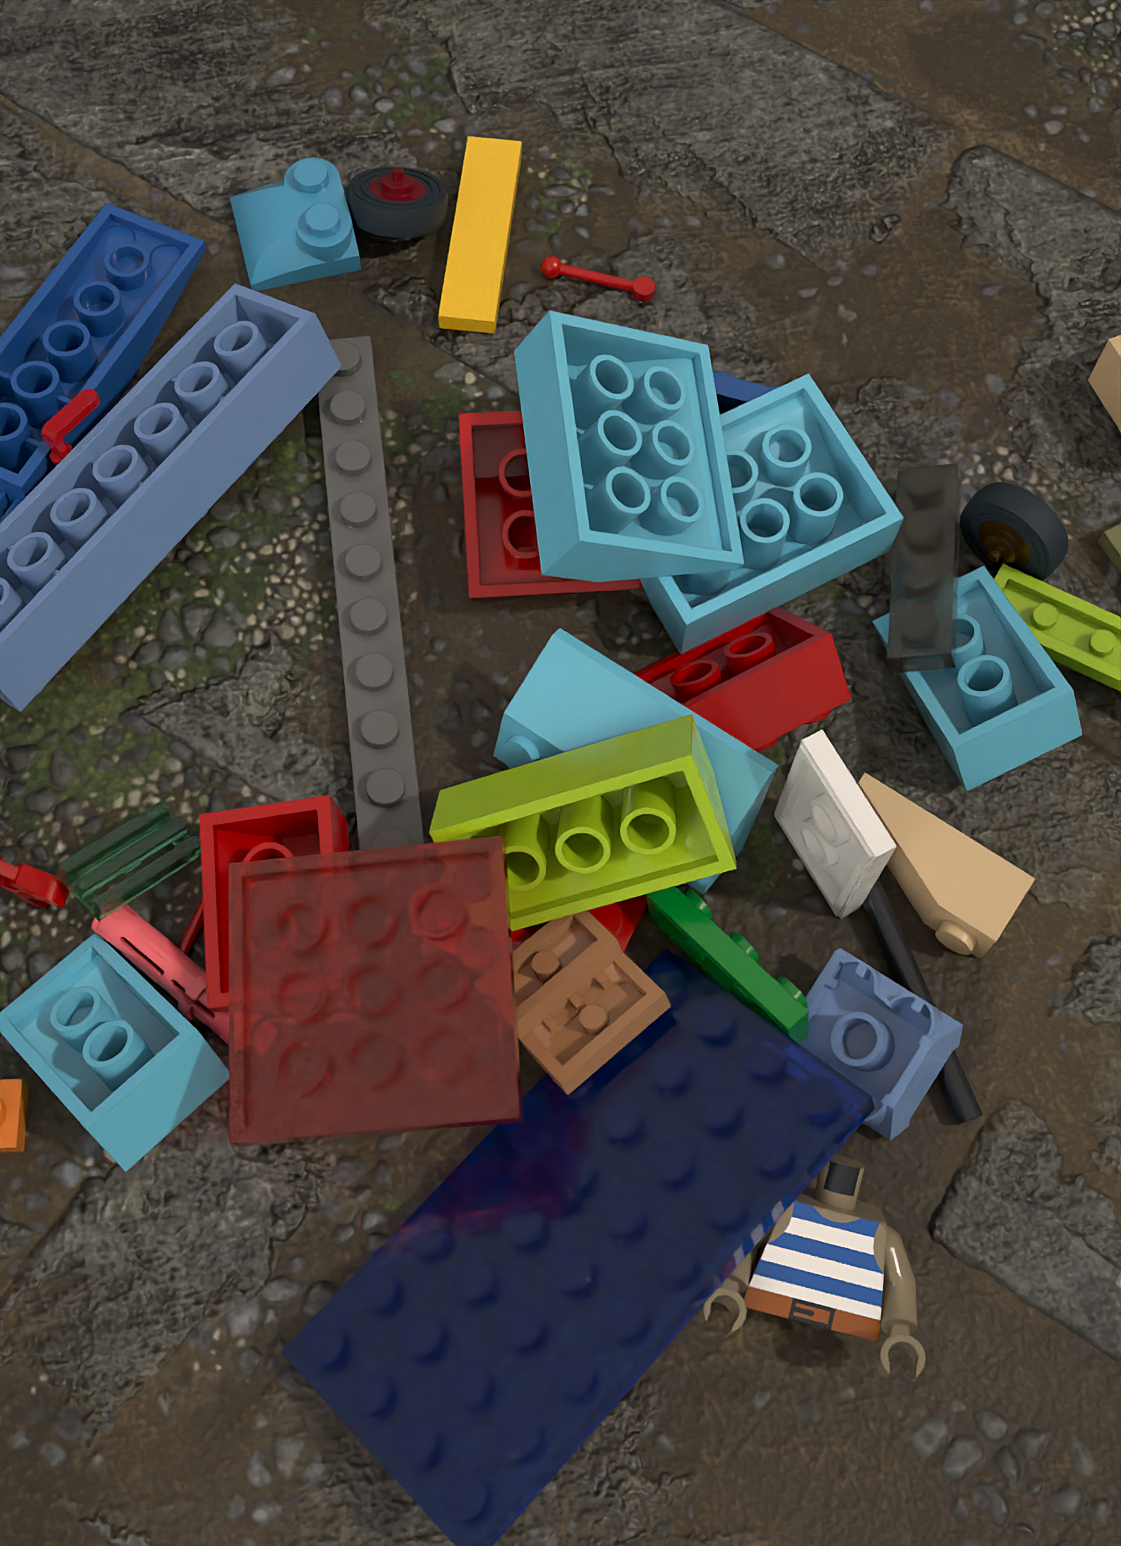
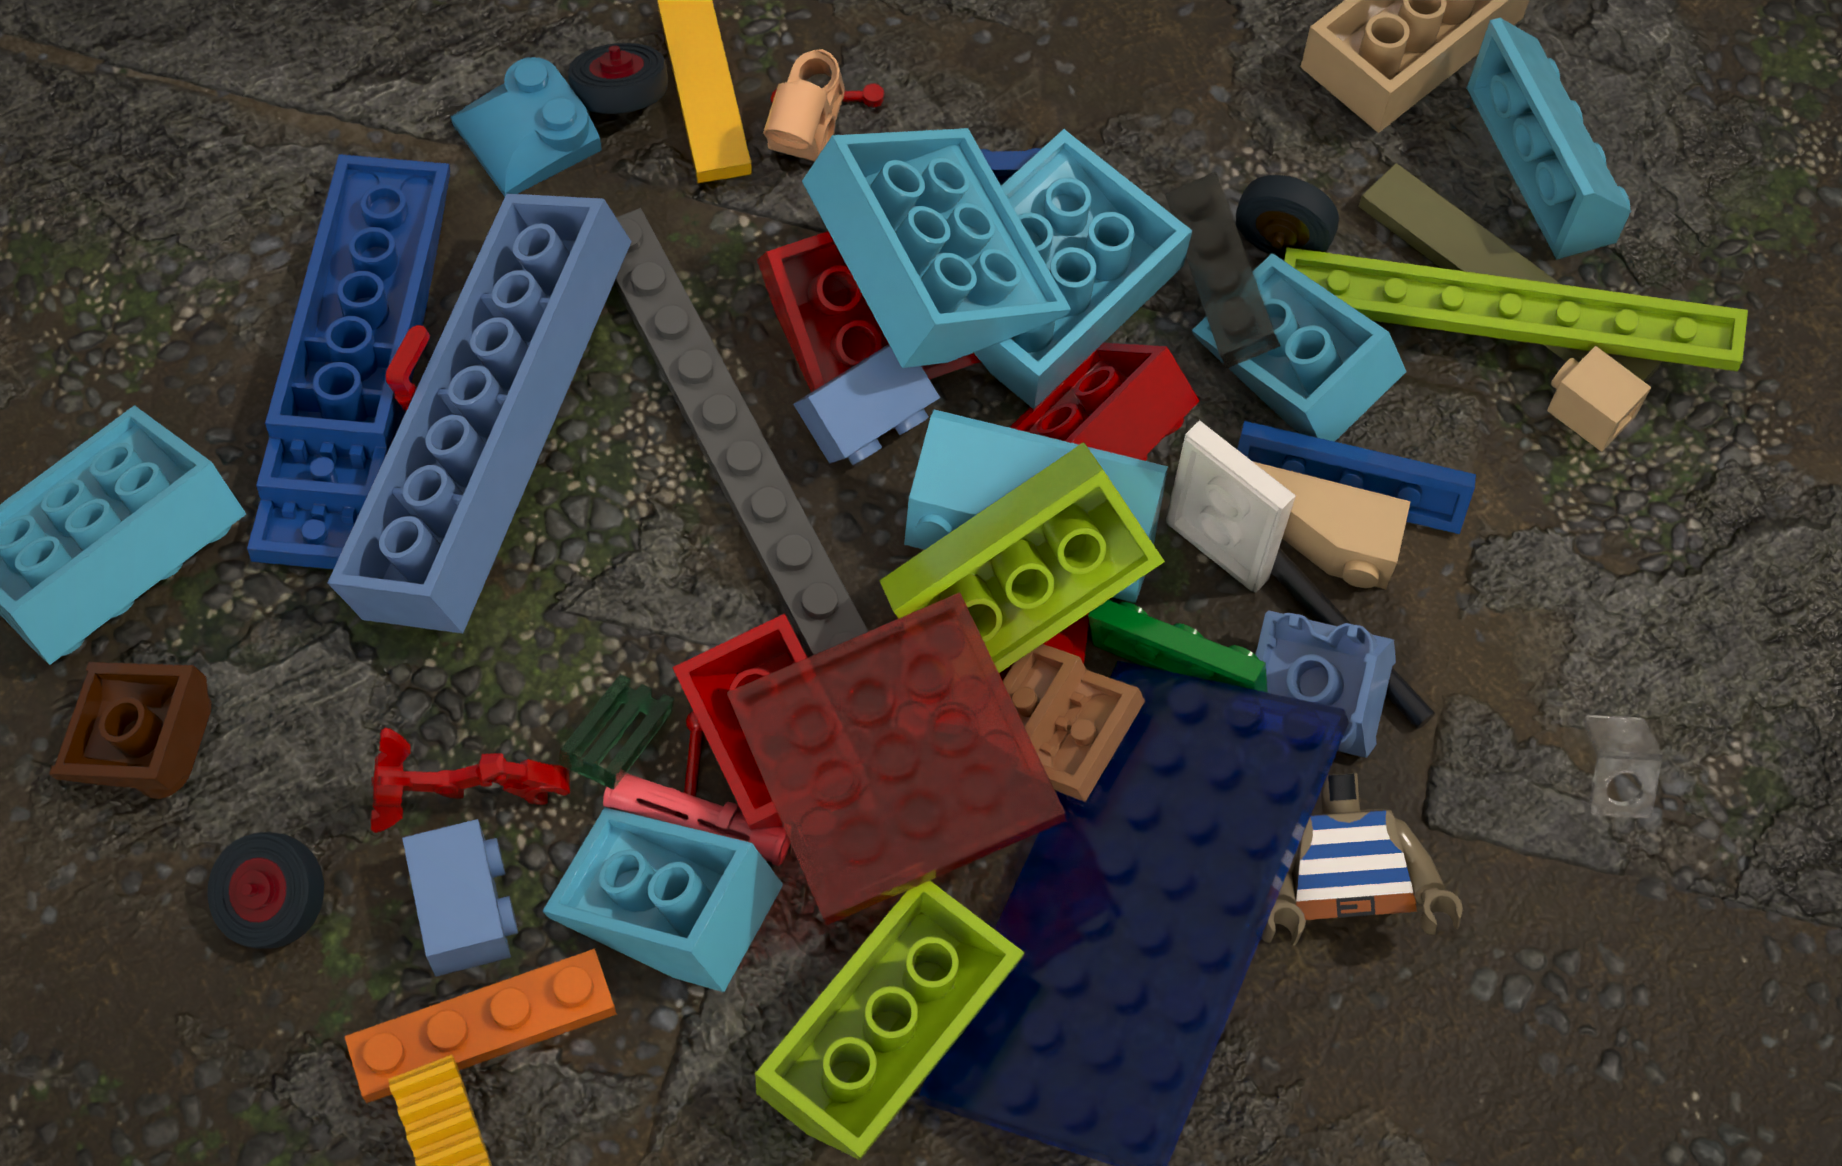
camera: 20 degrees left, 5 degrees down
none -> lime slope [755,874,1025,1160]
none -> light nougat piece [763,49,845,162]
none -> medium blue brick [793,345,940,465]
none -> blue plate [1237,421,1476,534]

